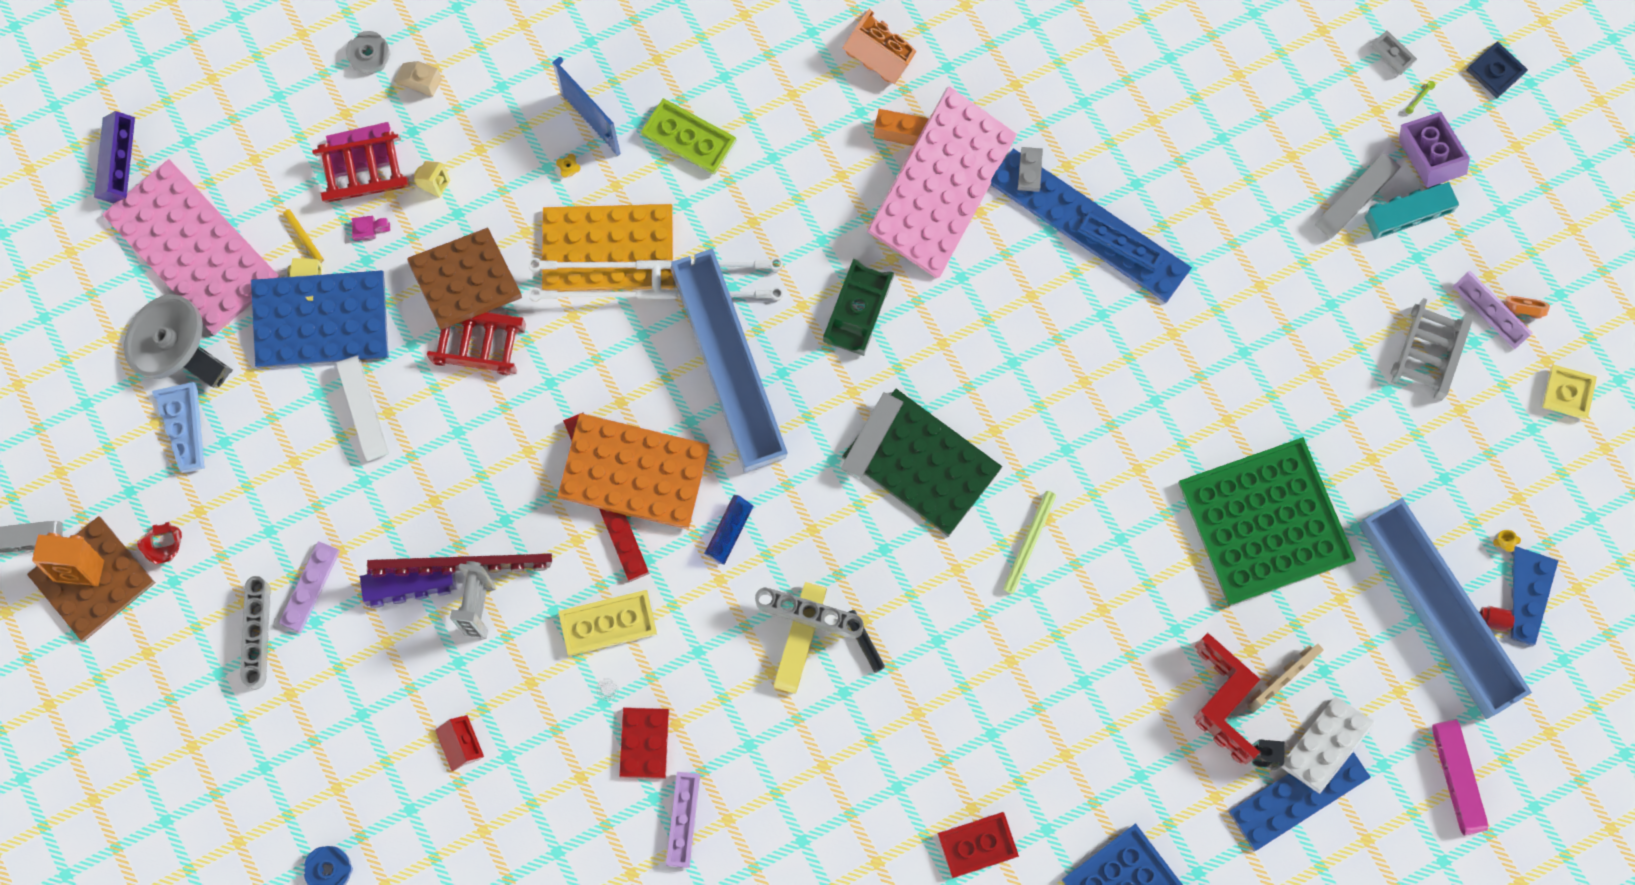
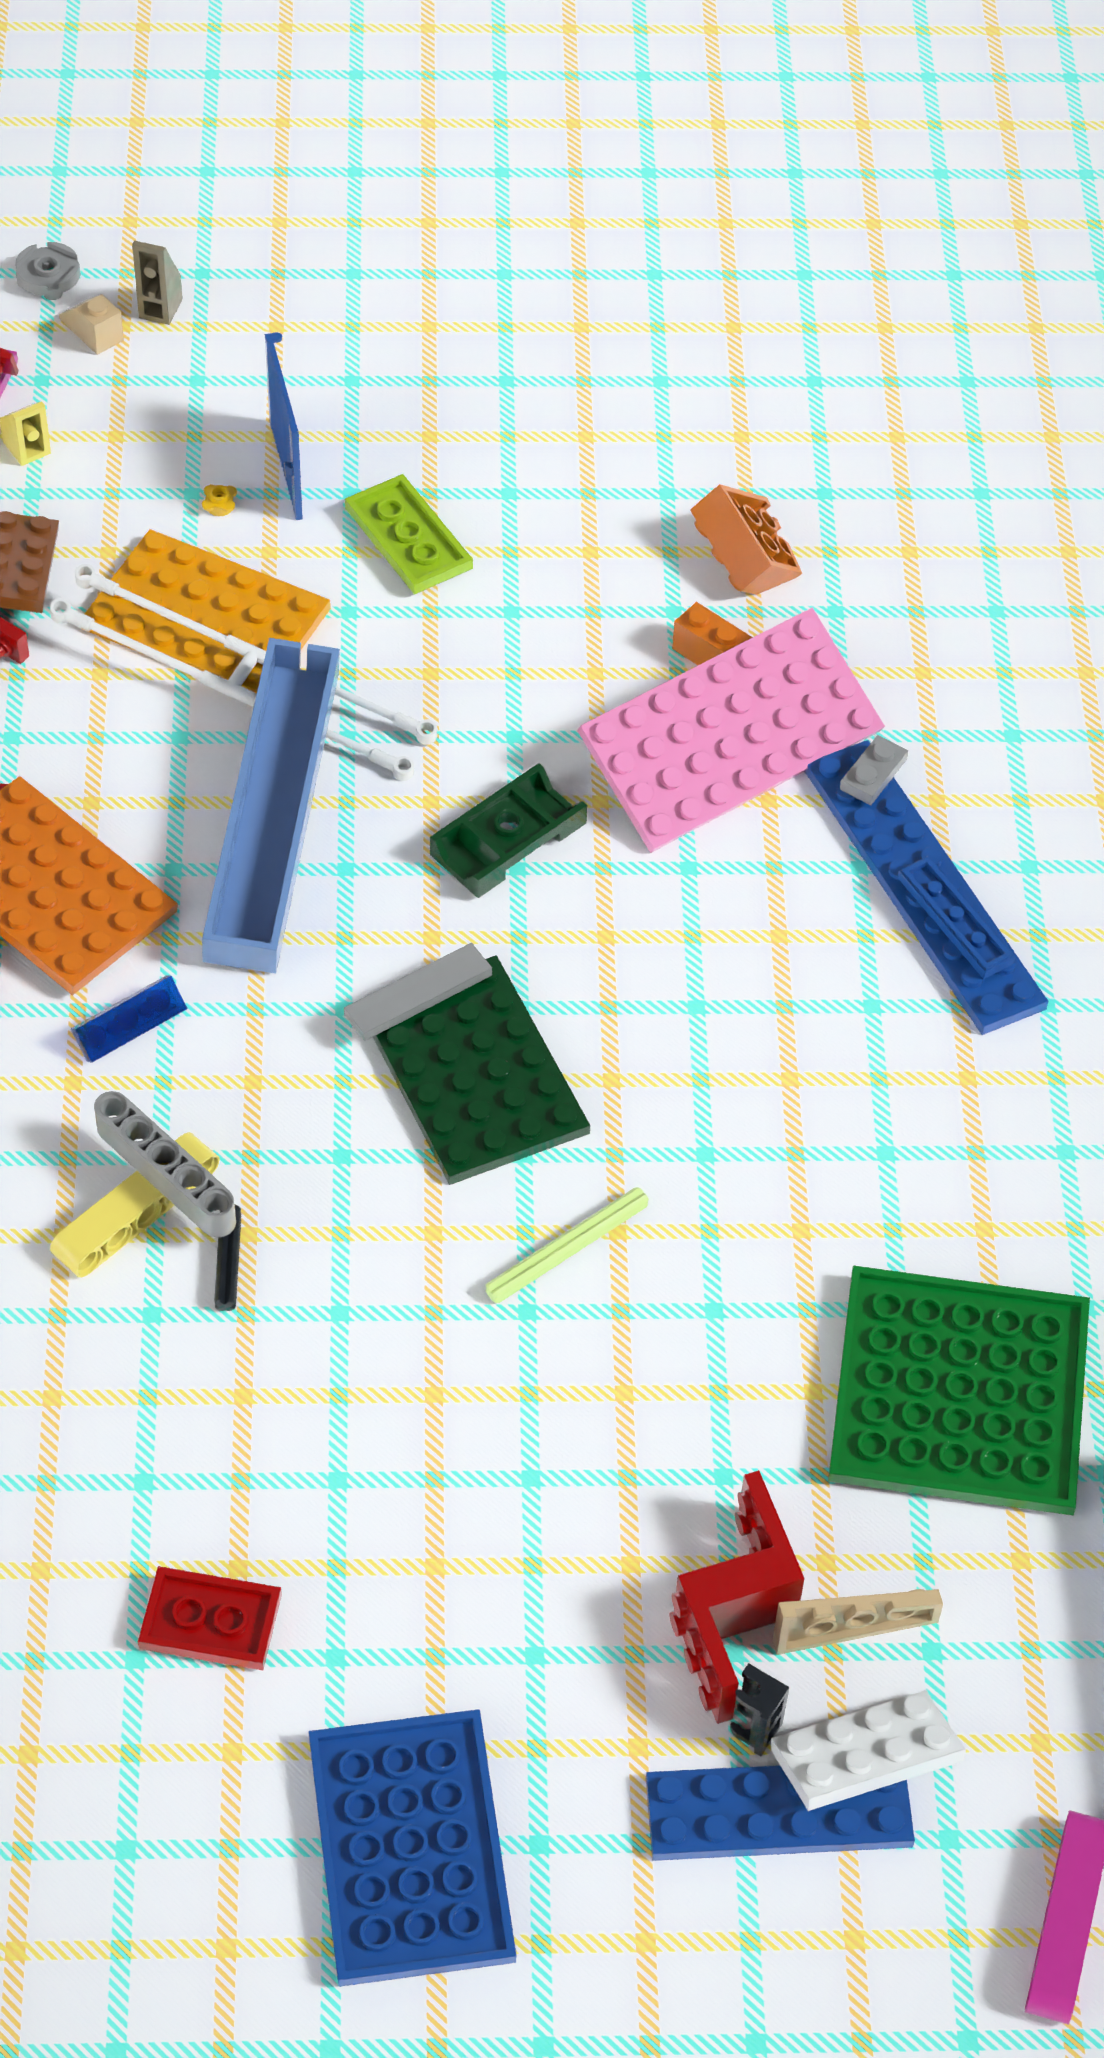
camera: 25 degrees right, 20 degrees down
none -> dark tan slope [132,240,183,325]

